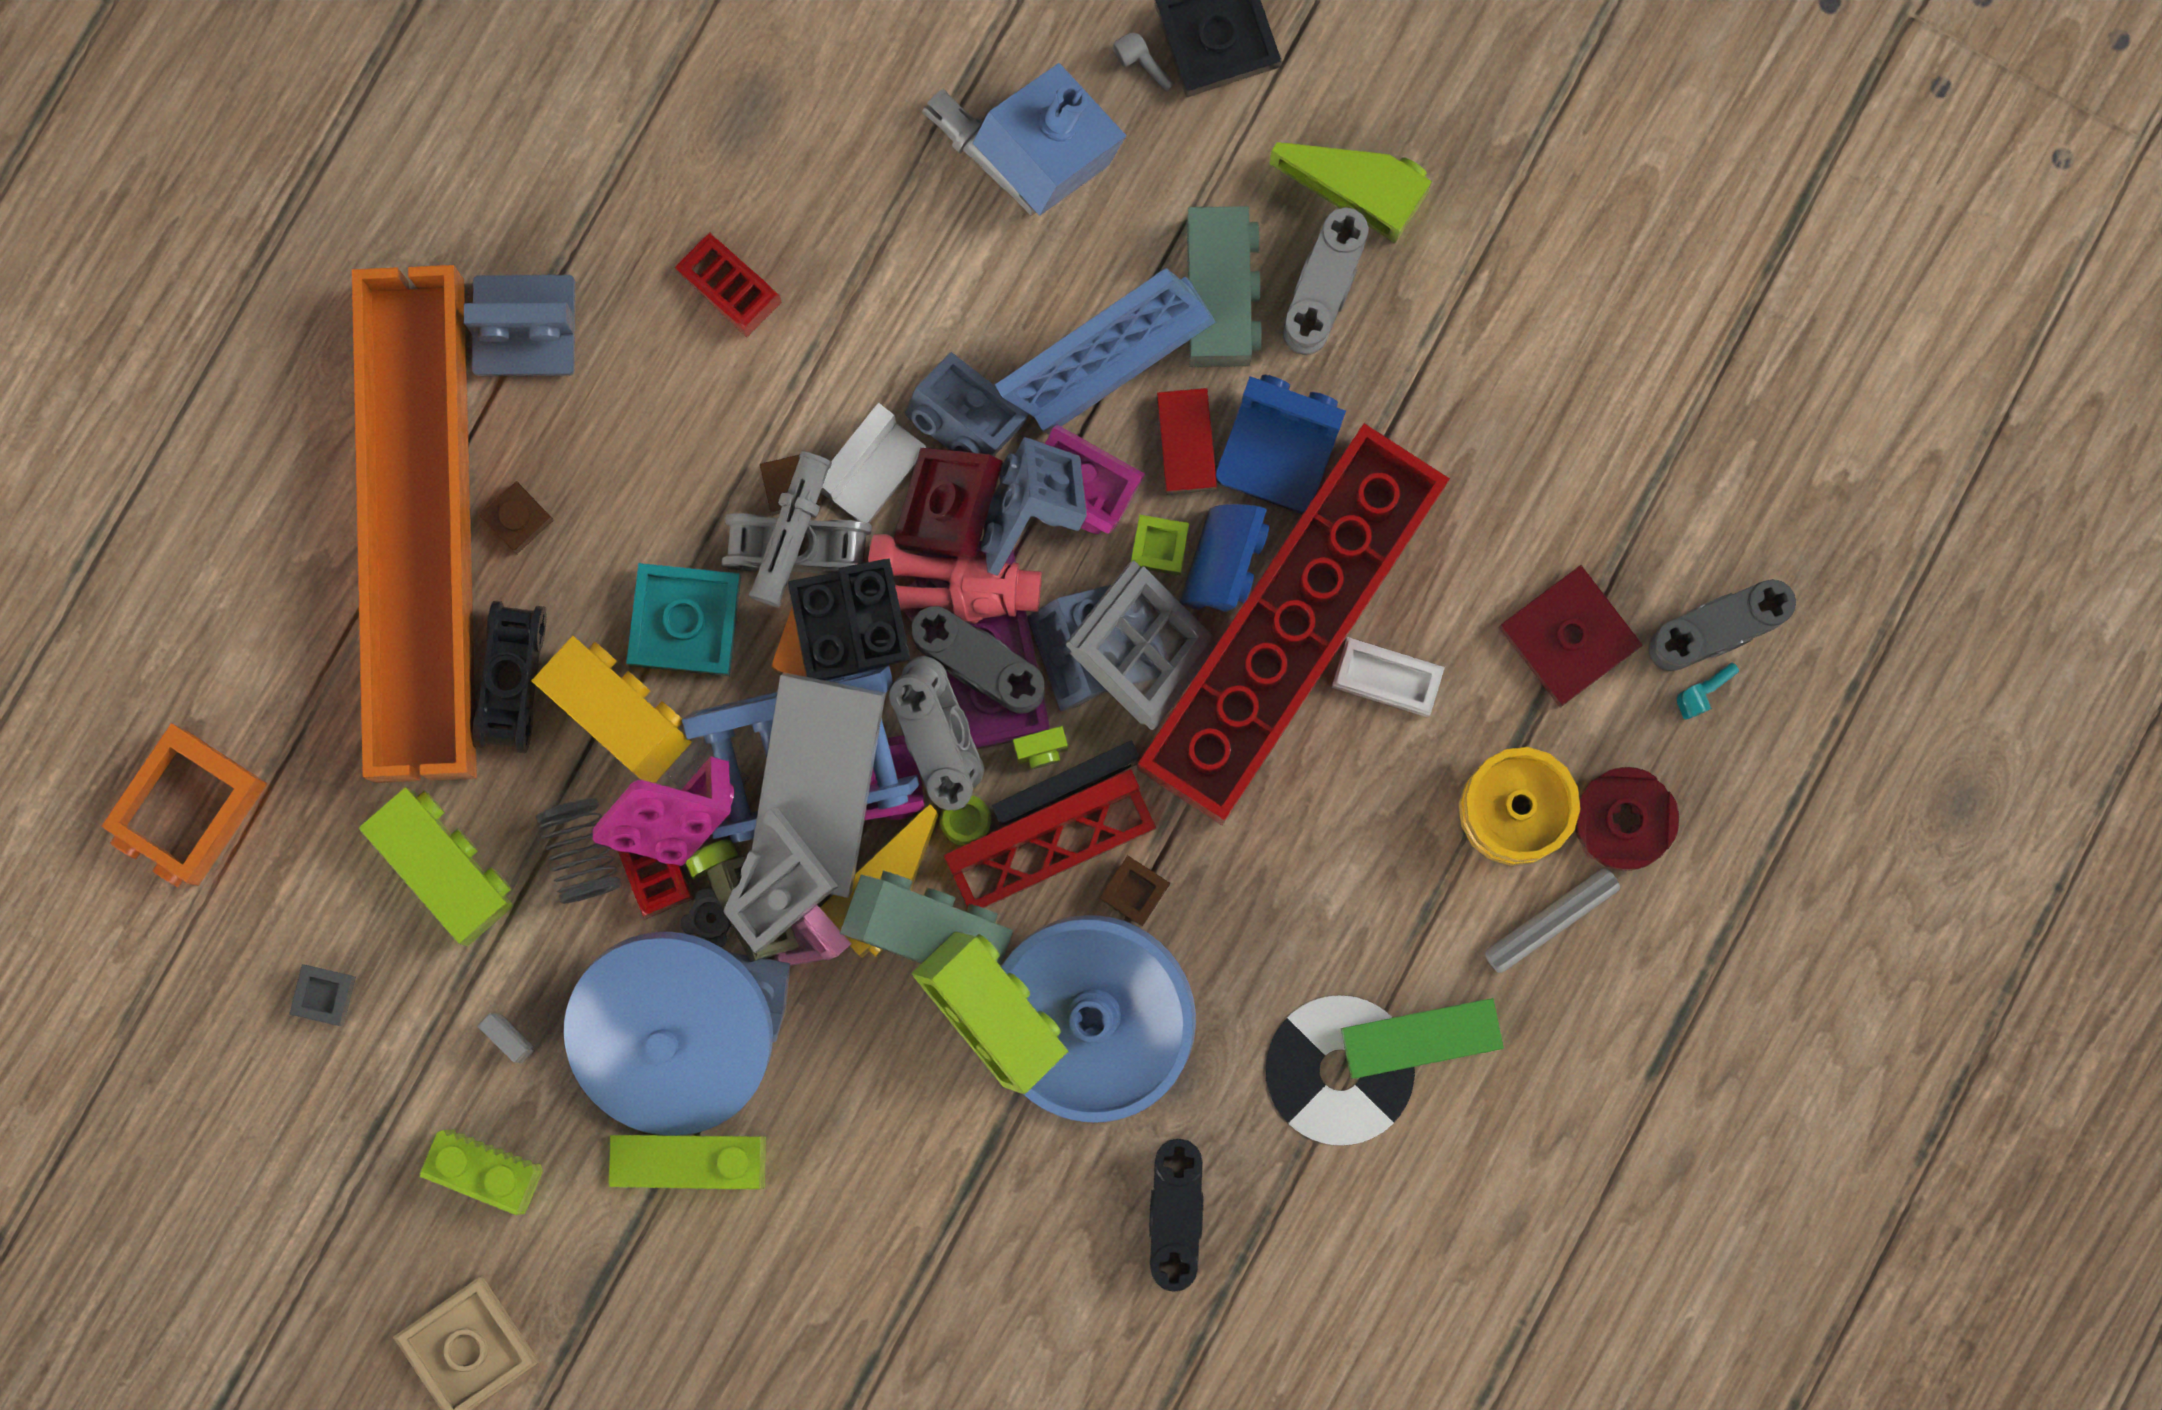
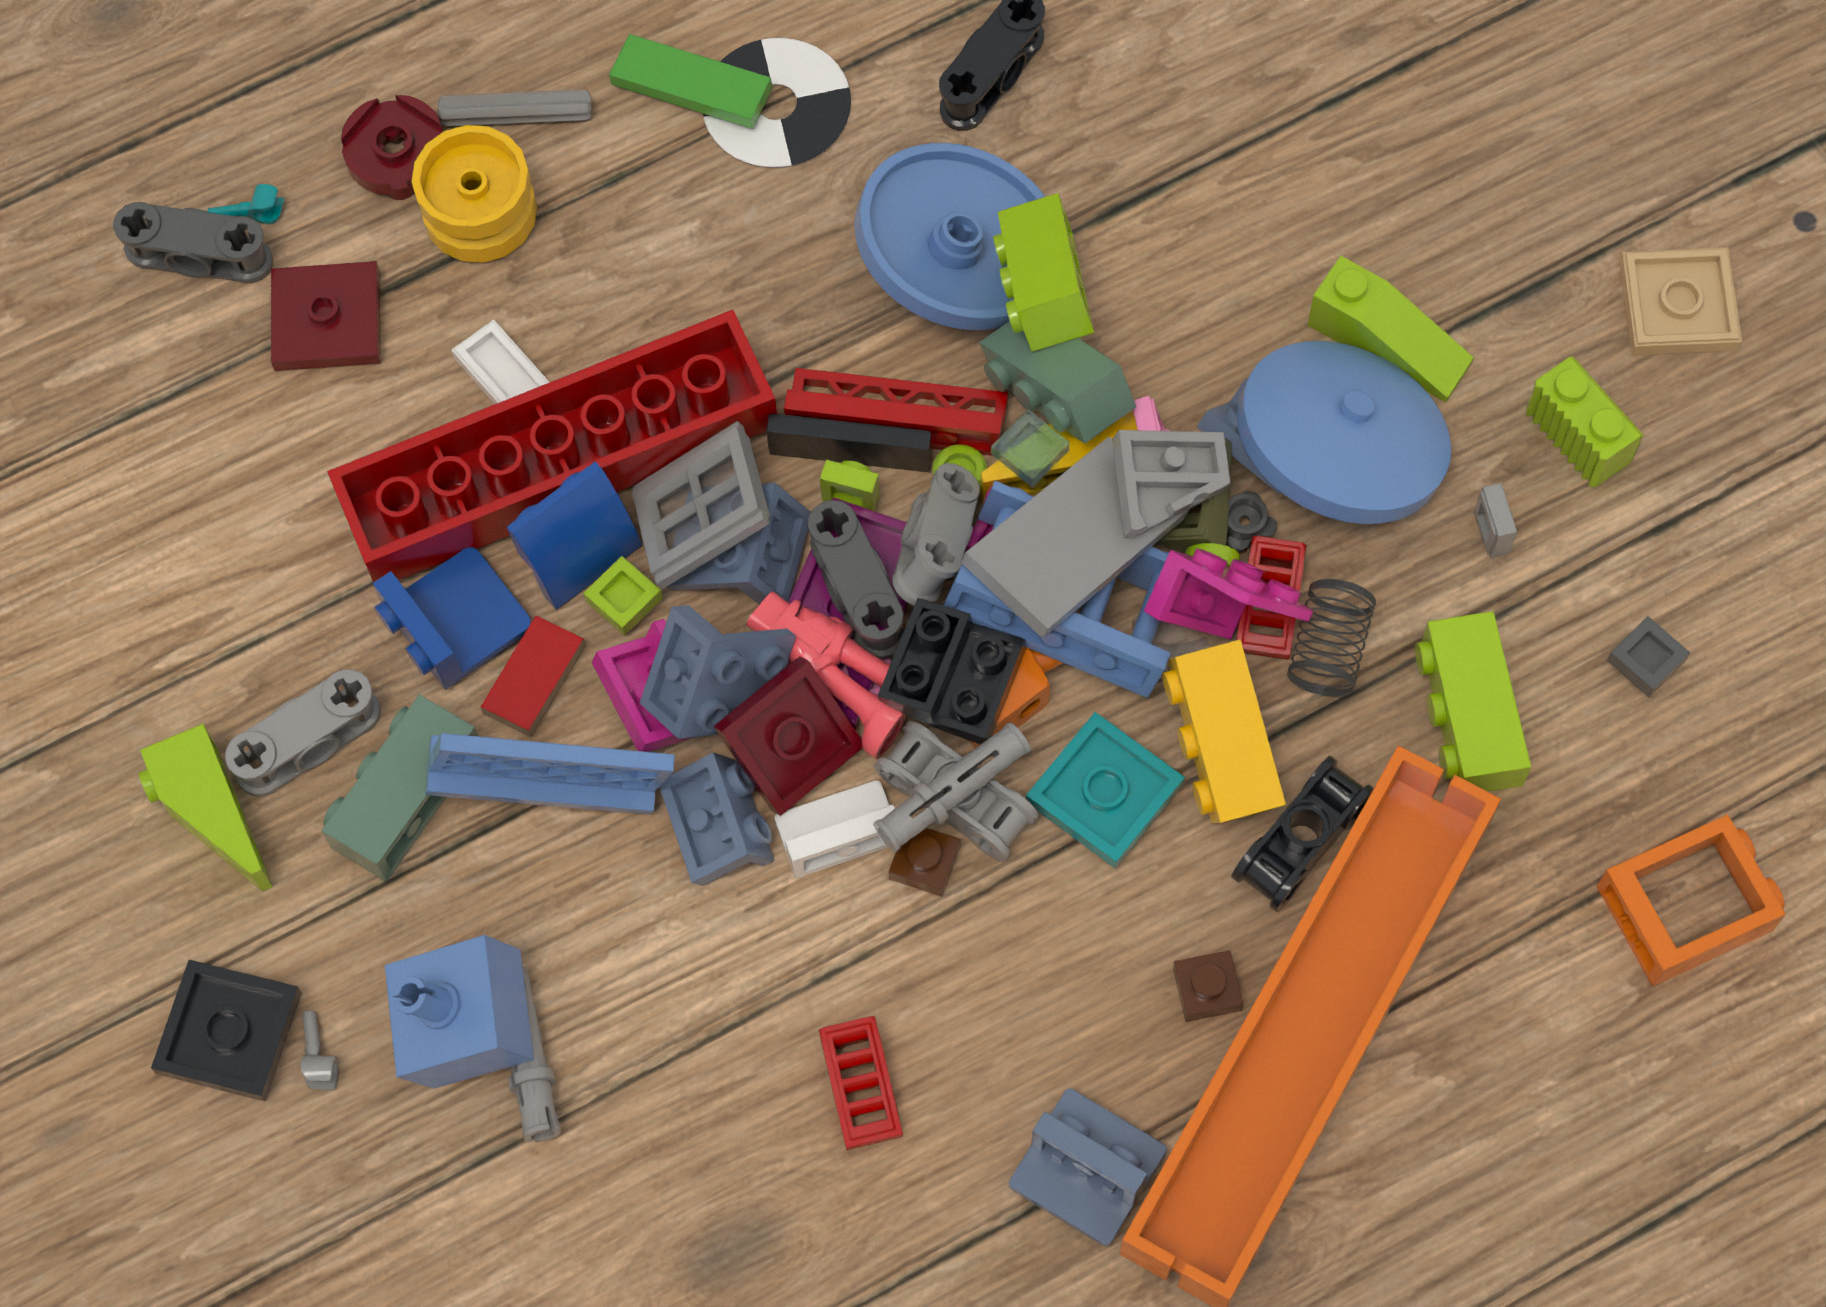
camera: 145 degrees left, 15 degrees down
reddish brown plate [1099,855,1171,927] -> none
none -> clear light blue tile [991,409,1069,488]

